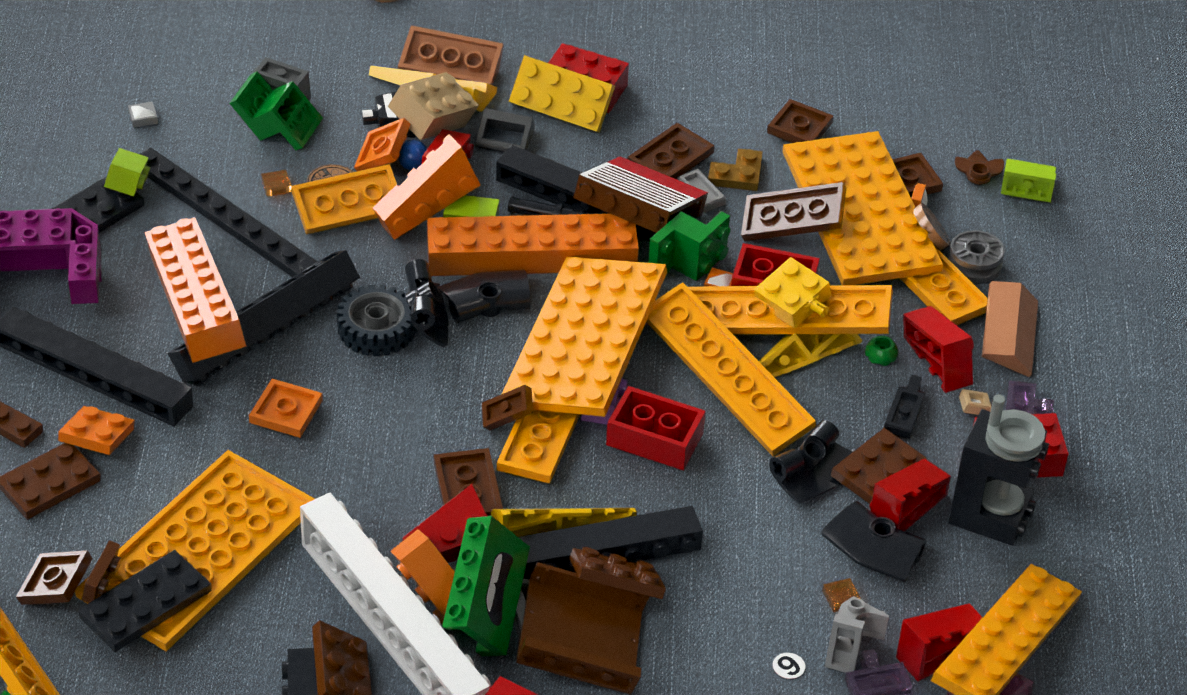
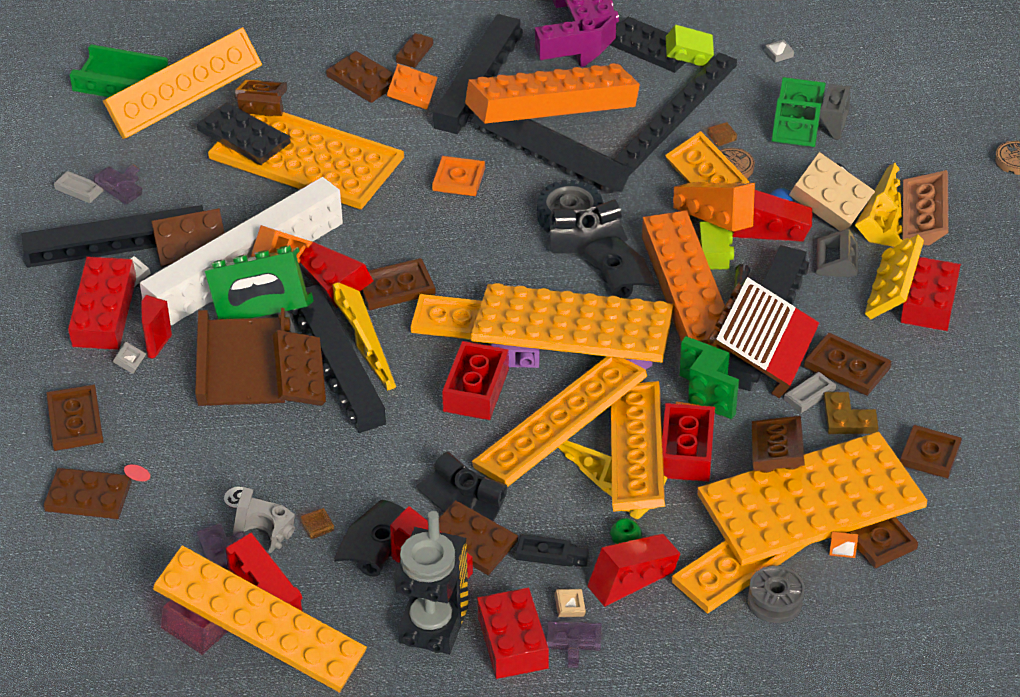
camera: 85 degrees right, 0 degrees up
orange plate [354,118,411,171] -> none
reddish brown plate [482,385,533,431] -> none
yellow plate [754,257,832,329] -> none
medium nougat tile [913,203,951,250] -> none
reddish brown plate [955,150,1004,185] -> none
nougat slope [982,281,1038,377] -> none
lime bracket [1001,159,1056,203] -> none

